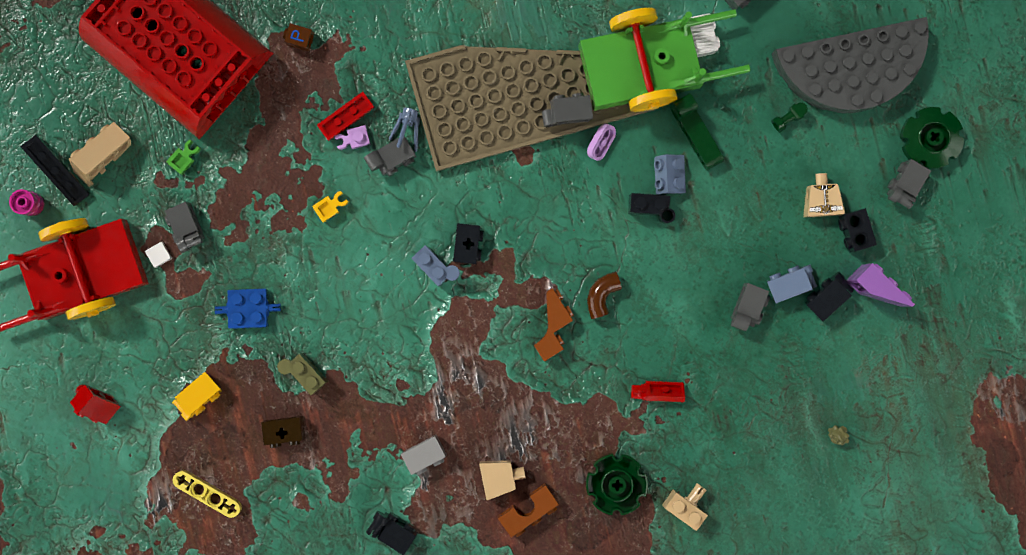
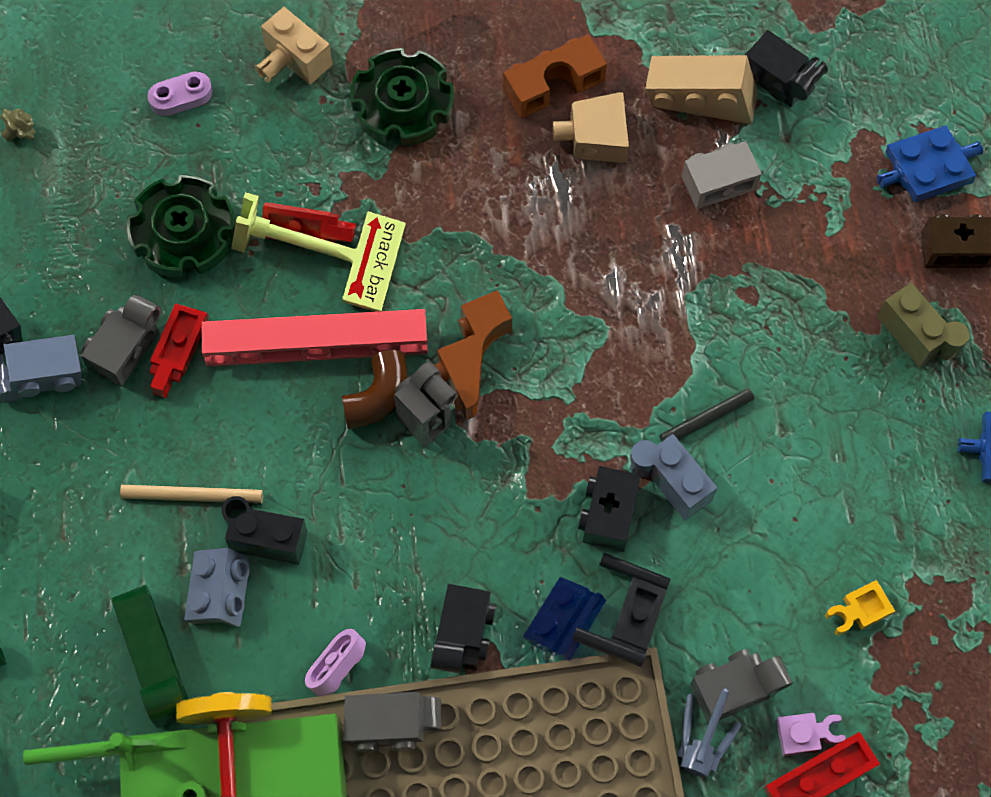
camera: 175 degrees left, 20 degrees down
none -> tan bar [120,485,263,504]
none -> dark green piece [126,175,236,278]
none -> lavender plate [148,72,213,116]
none -> red hinge [150,303,209,399]
none -> coral piece [202,309,428,367]
none -> yellowish green piece [231,192,406,312]
none -> dark grey hinge [394,362,458,448]
none -> black hinge [431,584,496,674]
none -> clear blue plate [523,577,606,661]
none -> black plate [572,553,671,667]
none -> tan wedge [645,55,758,124]
none -> pearl dark grey bar [659,388,754,442]
none -> blue plate [877,125,983,203]

